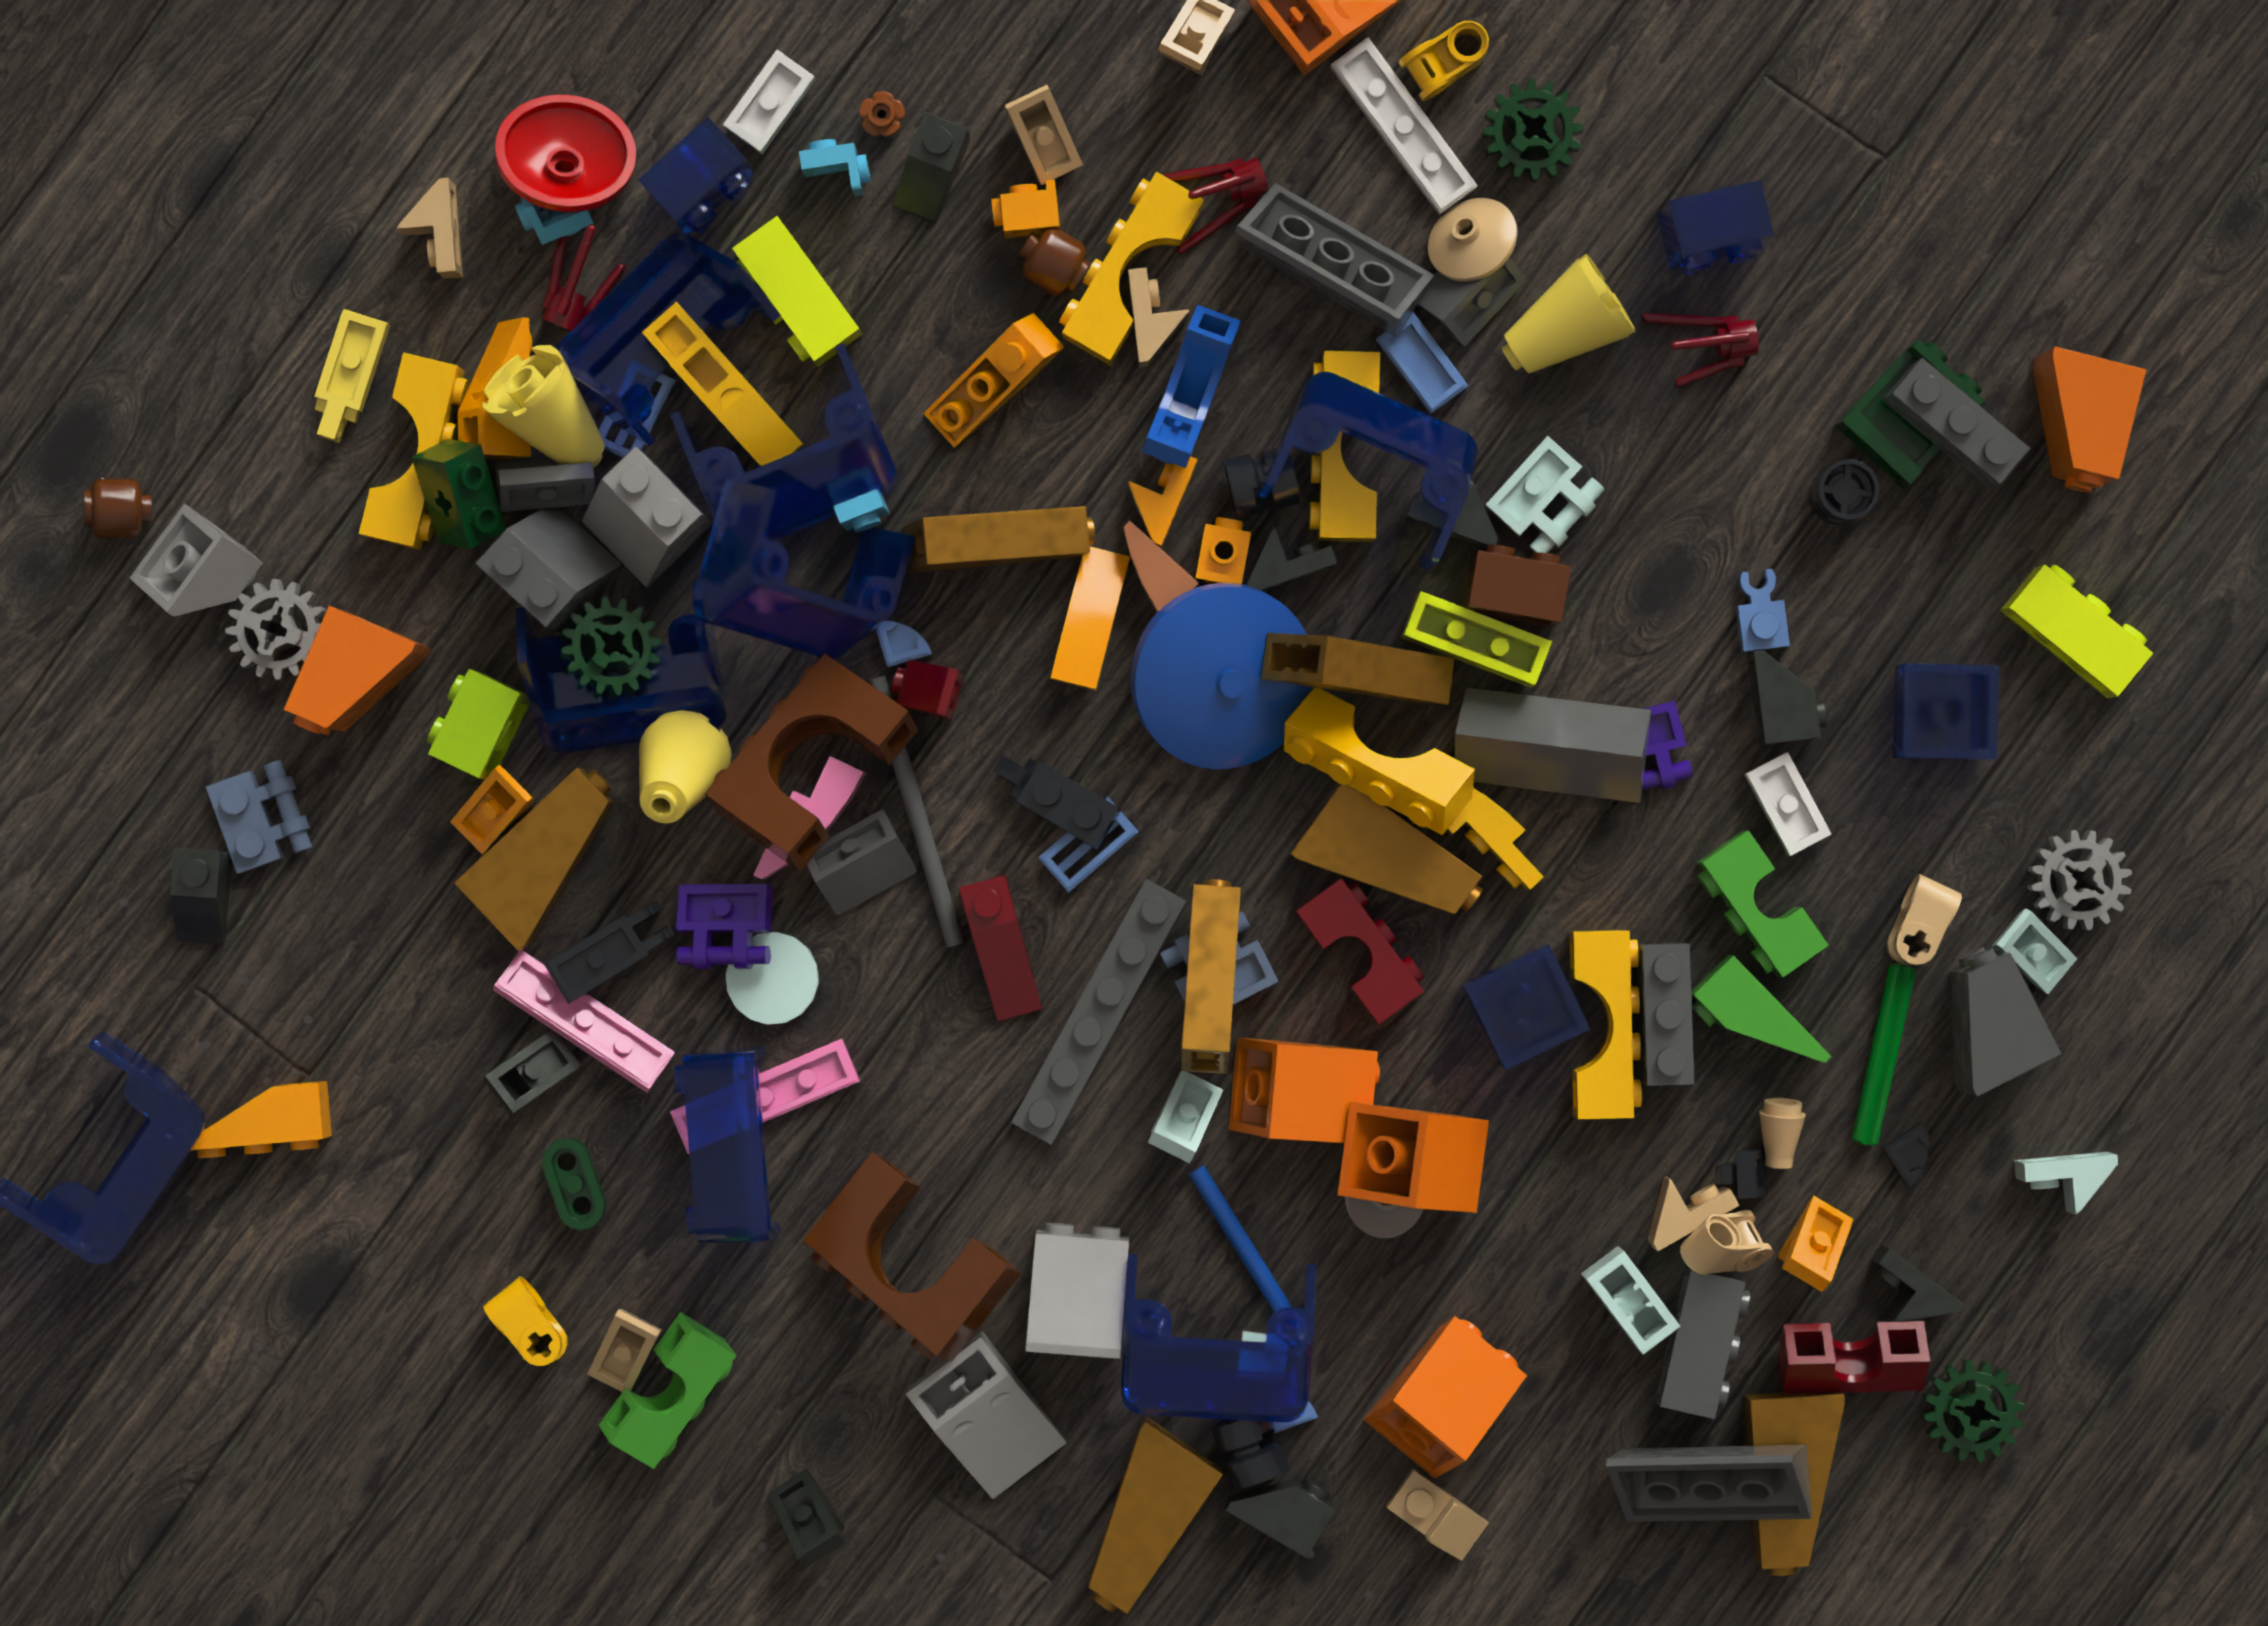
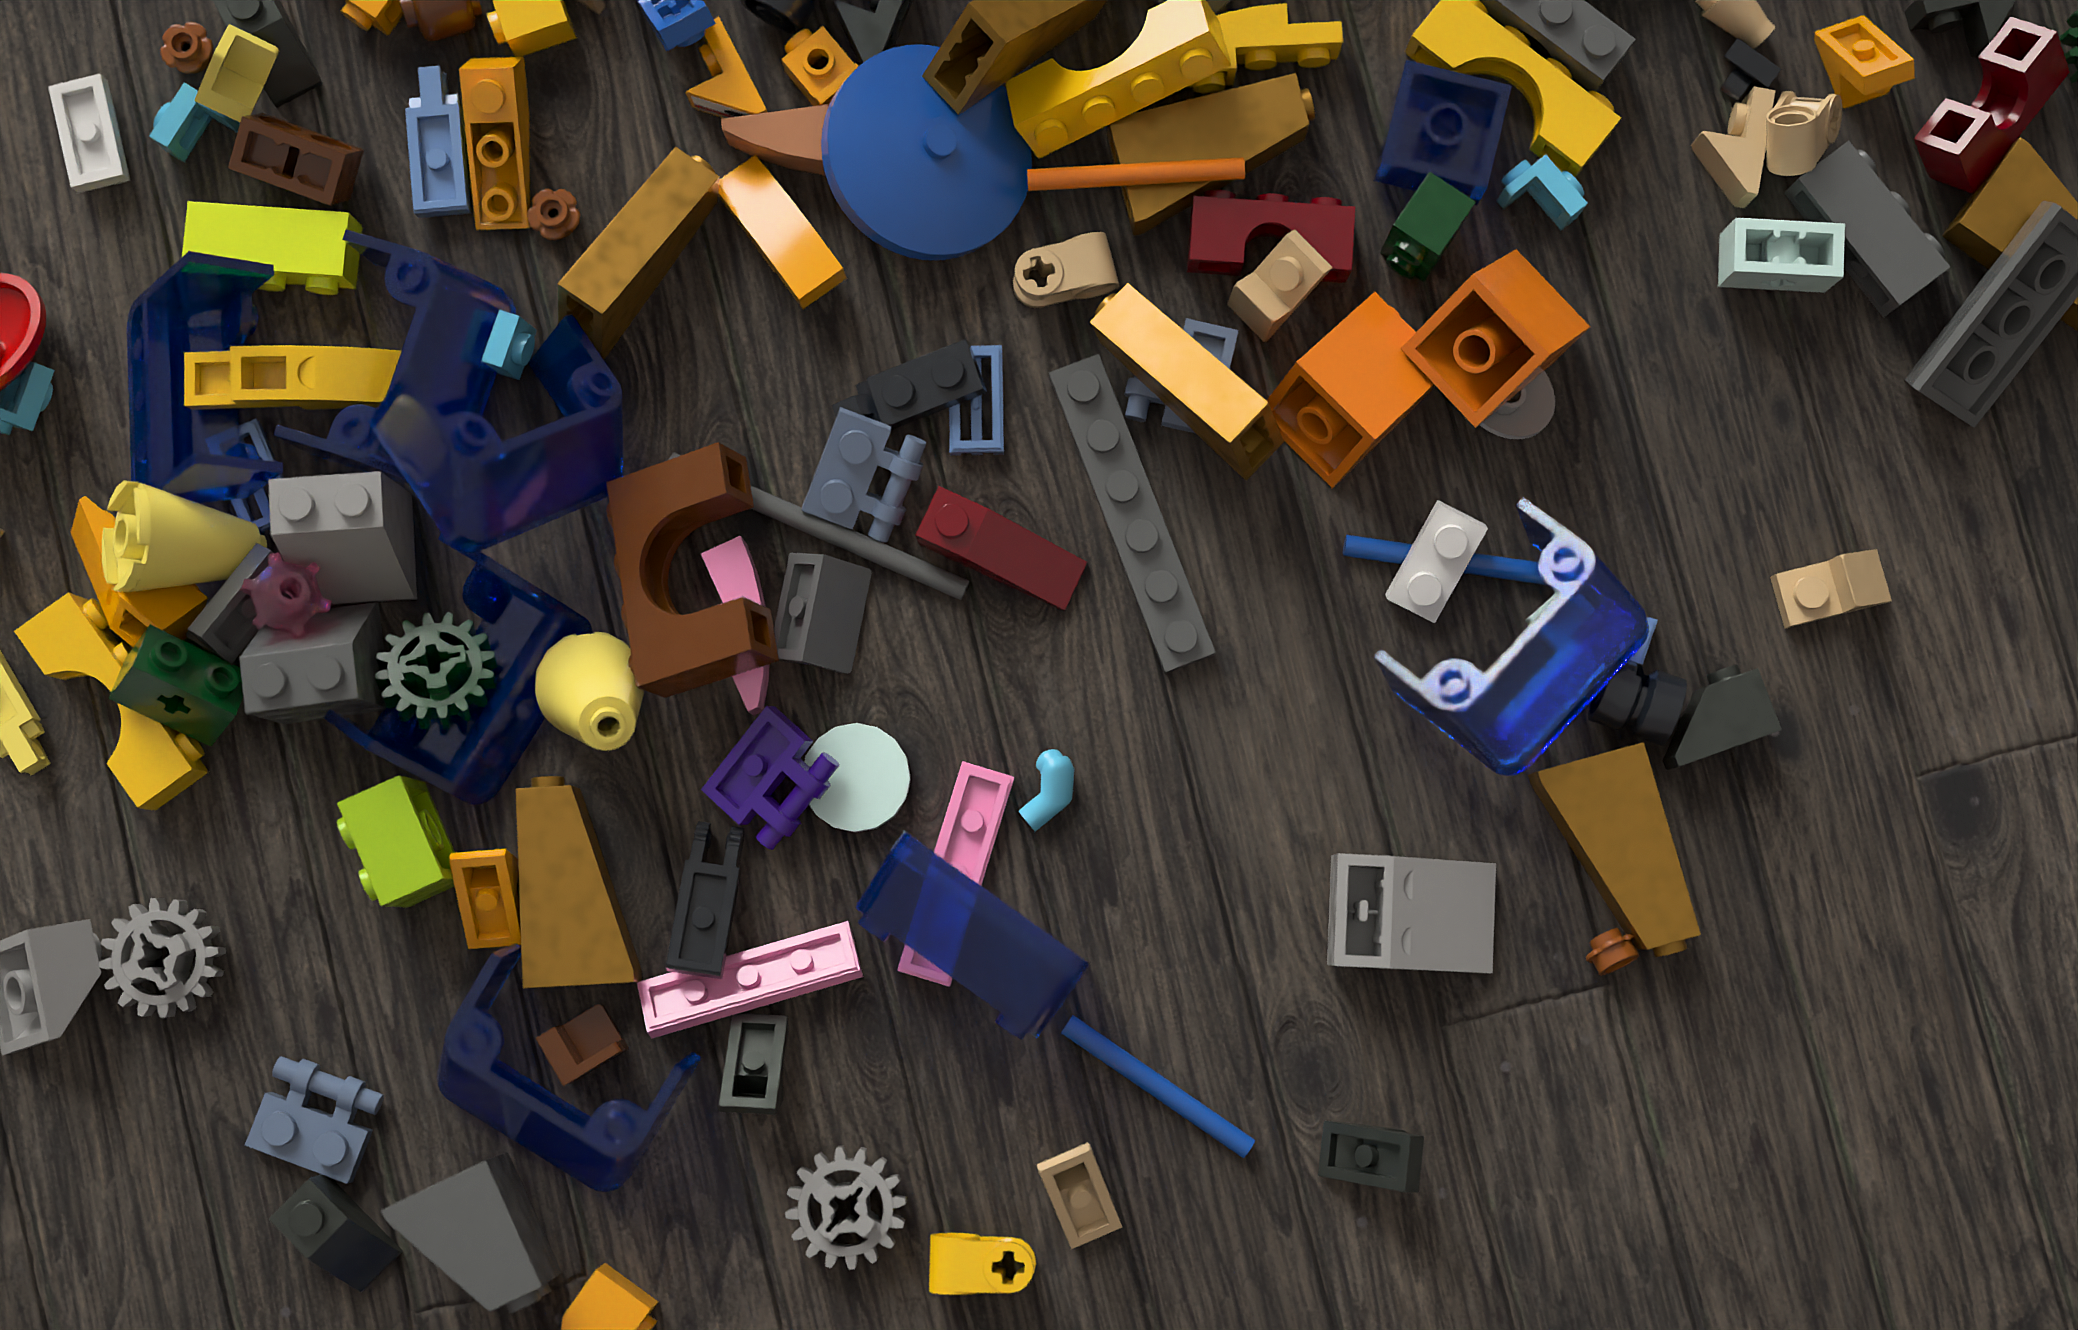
camera: 50 degrees left, 5 degrees down
orange slope [283,606,431,736] -> none
dark red plant [542,225,626,333] -> none
dark green plate [542,1138,606,1230] -> none
bright green arch [598,1312,737,1469] -> none
clear blue brick [638,117,755,236] -> none
reddish brown arch [803,1152,1022,1362] -> none
medium blue tile [874,621,932,668] -> none
dark red slope [891,660,964,721] -> none
light grey slope [1026,1223,1129,1359] -> none
light aqua slope [1148,1071,1223,1163] -> none
orange slope [1363,1316,1527,1479] -> none
none -> light yellow panel [194,24,279,122]
none -> reddish brown brick [228,113,364,206]
none -> clear pink rock [241,552,332,639]
none -> dark grey slope [381,1152,562,1314]
none -> medium blue hinge [405,66,471,218]
none -> clear blue windscreen [437,943,702,1192]
none -> dark orange plate [527,189,580,240]
none -> reddish brown panel [535,1004,629,1086]
none -> light grey gear [785,1145,907,1270]
none -> sand blue plate [802,407,926,542]
none -> tan piece [1013,232,1120,308]
none -> medium azure arm [1018,749,1074,832]
none -> orange bar [1027,157,1245,191]
none -> blue bar [1061,1015,1255,1158]
none -> tan slope [1227,229,1333,342]
none -> dark green brick [1380,172,1475,282]
none -> white plate [1385,500,1488,623]
none -> medium azure bracket [1497,154,1588,230]
none -> dark orange plate [1586,928,1639,976]

